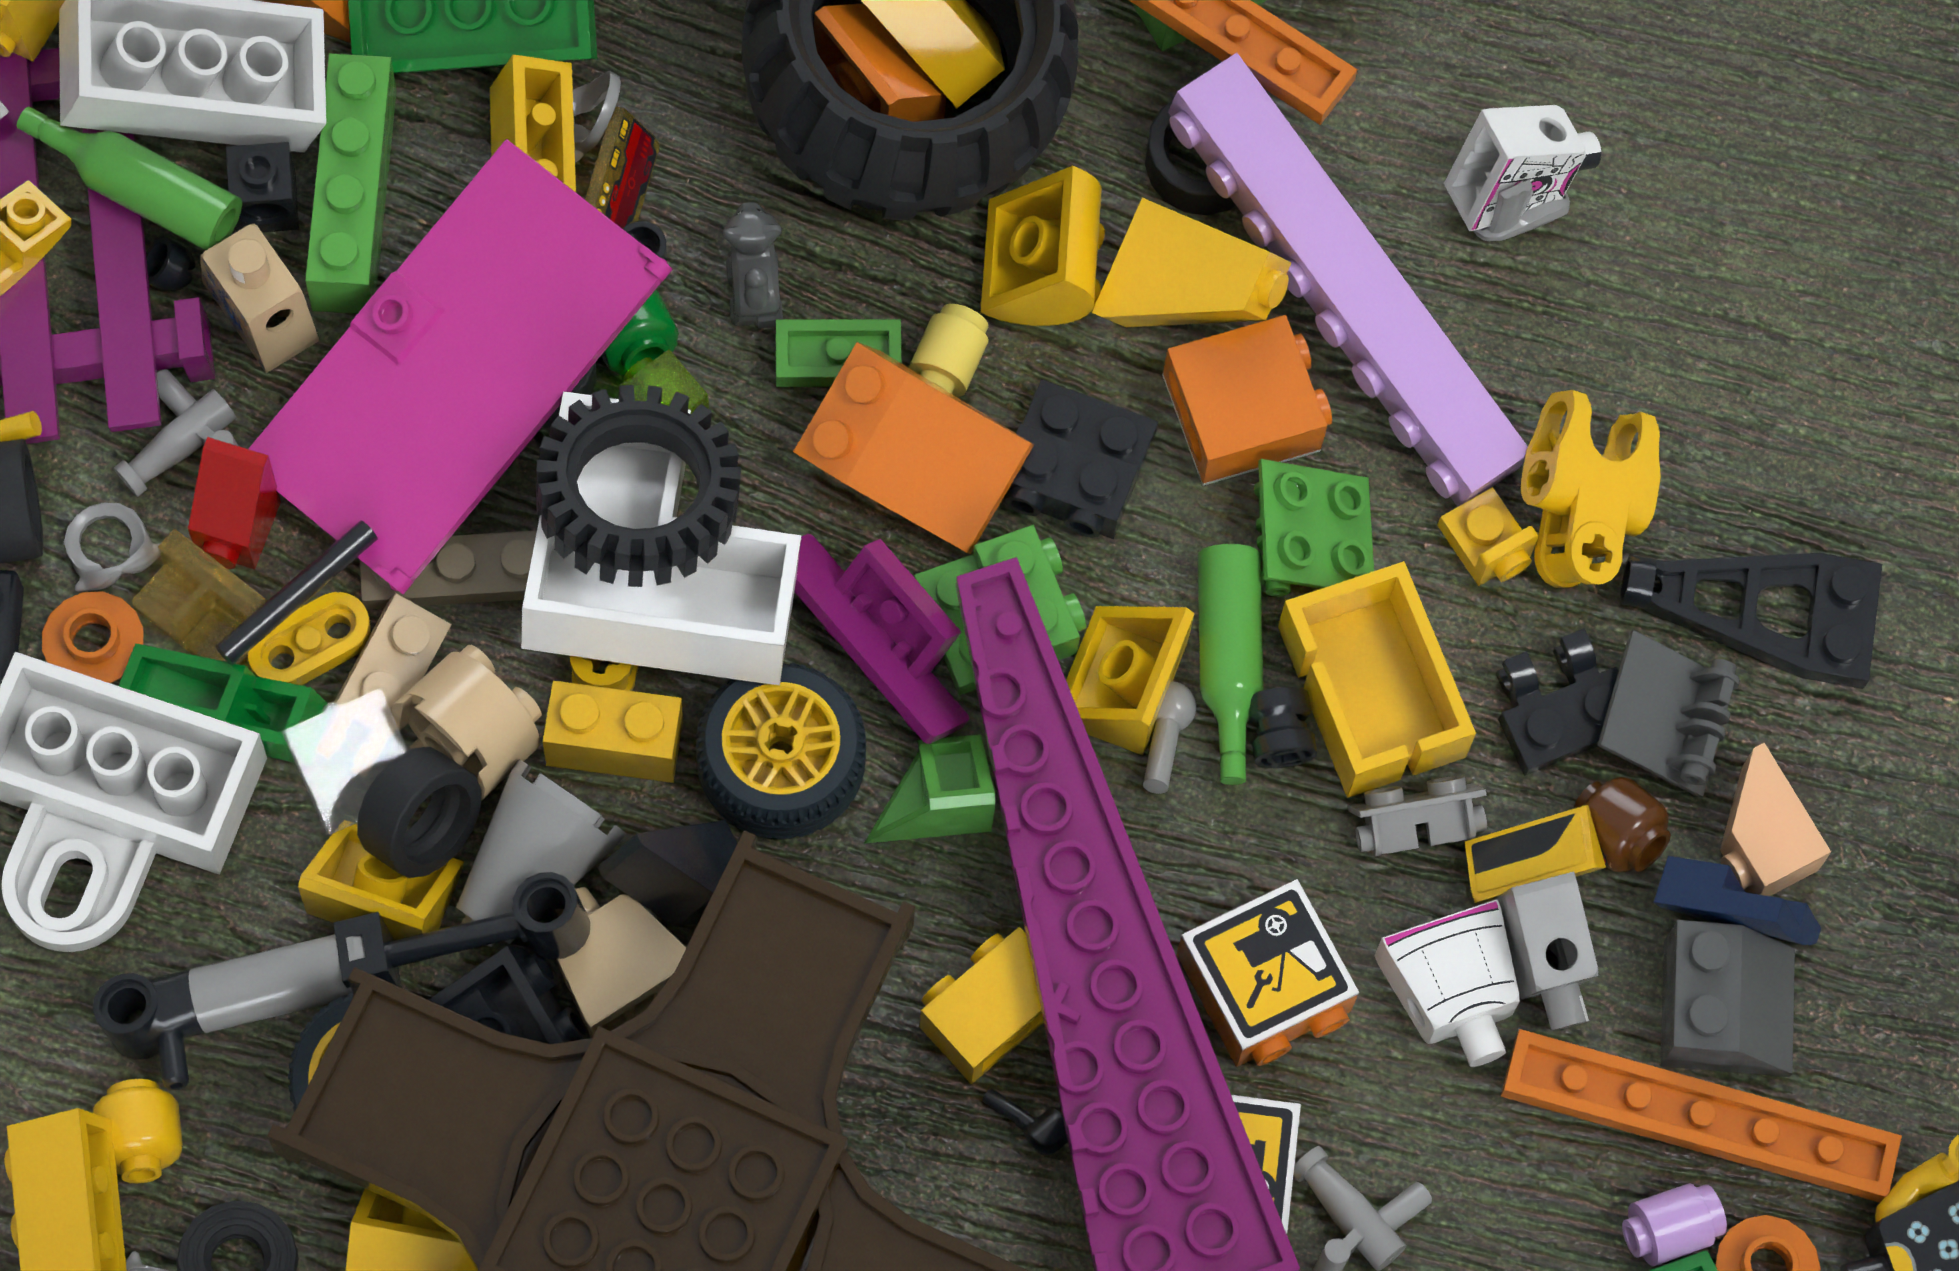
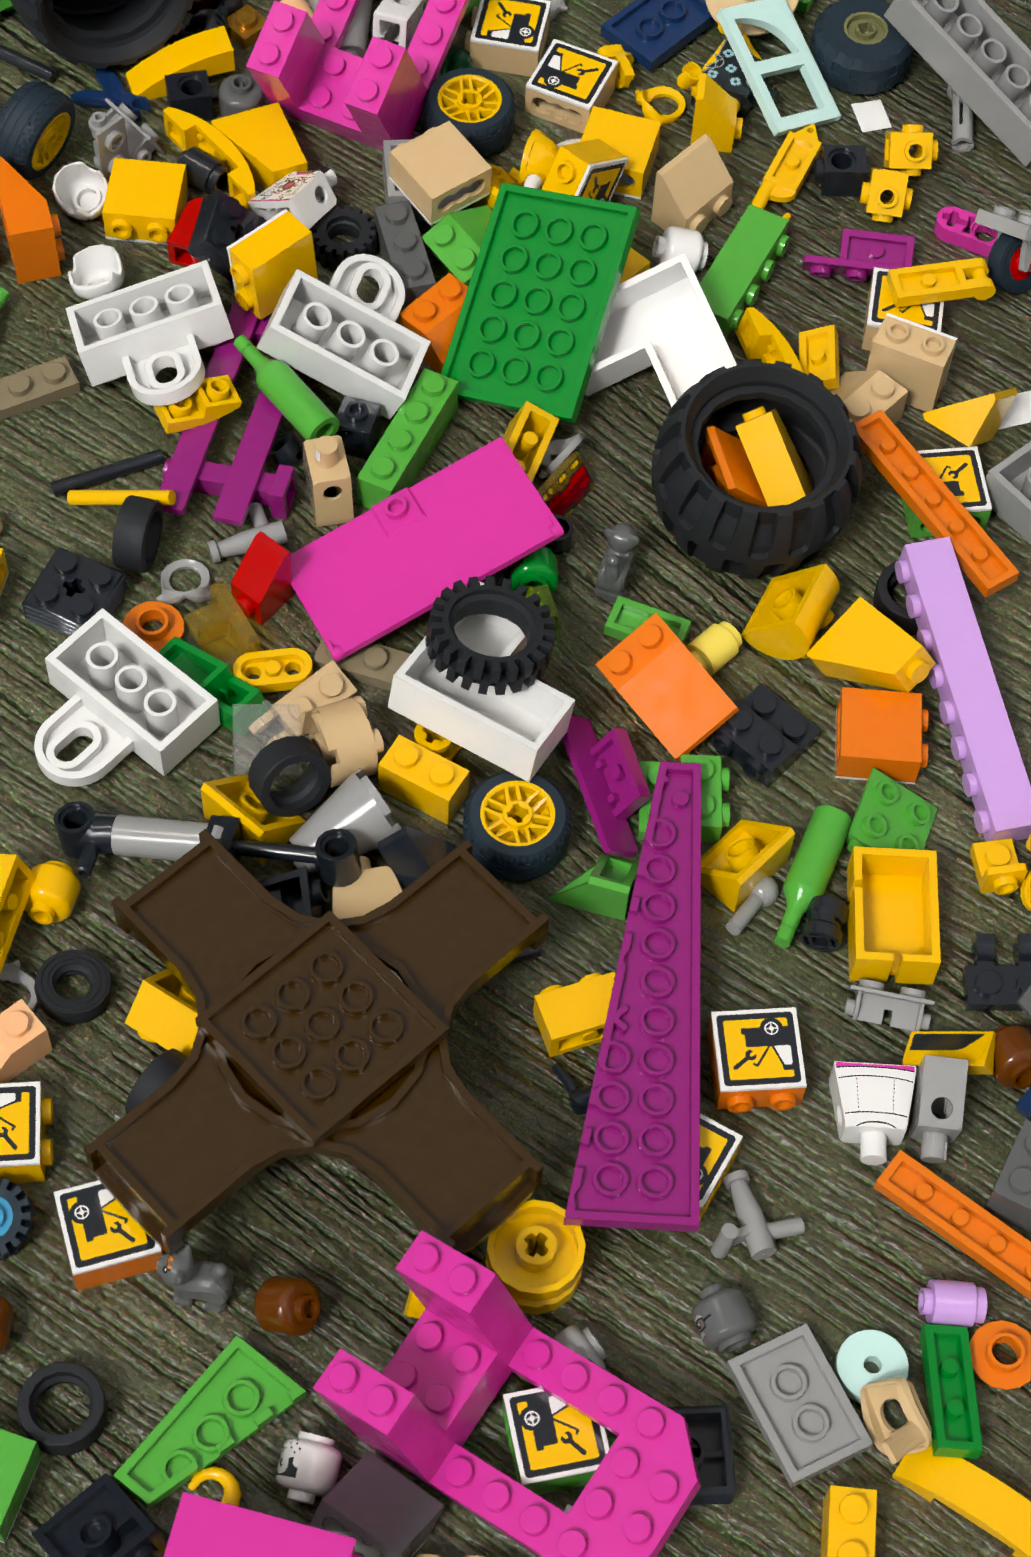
camera: 25 degrees right, 10 degrees down
black bar [215,520,378,665] -> none

